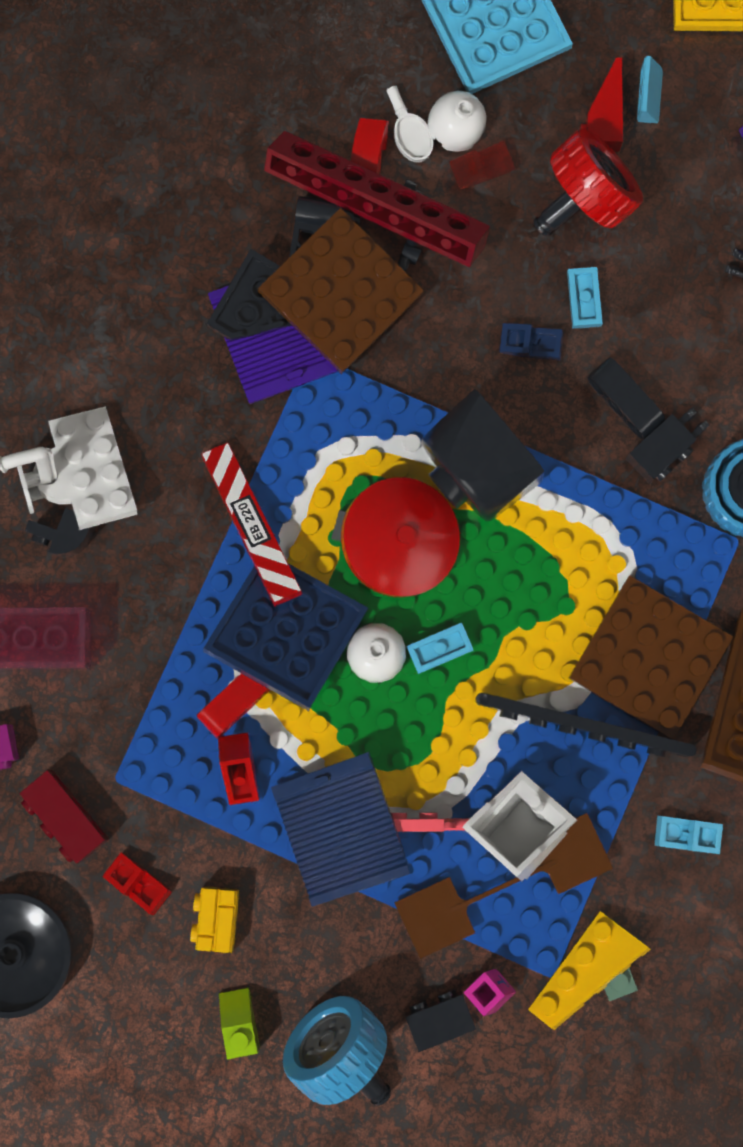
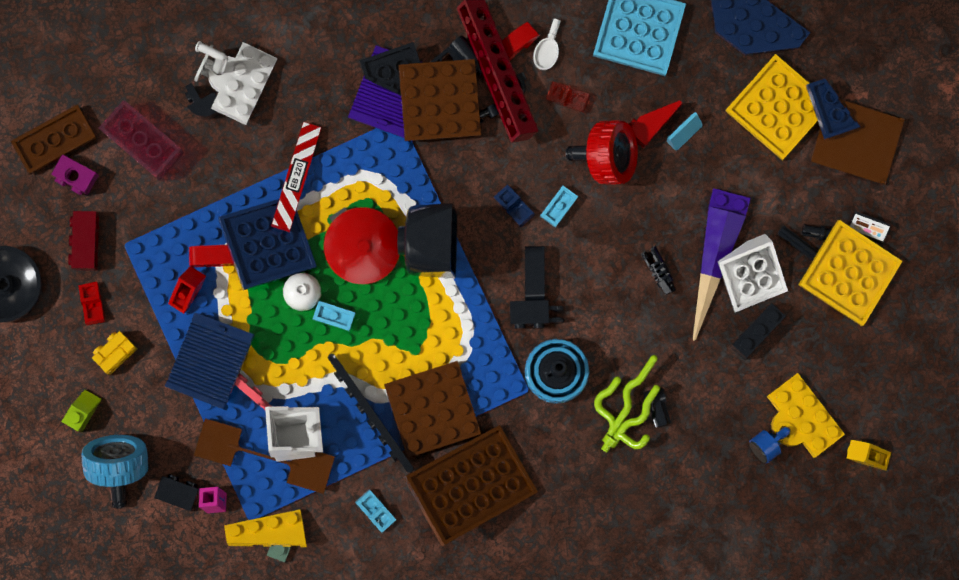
camera: 35 degrees right, 0 degrees up
white cylinder [427,90,487,152] -> none

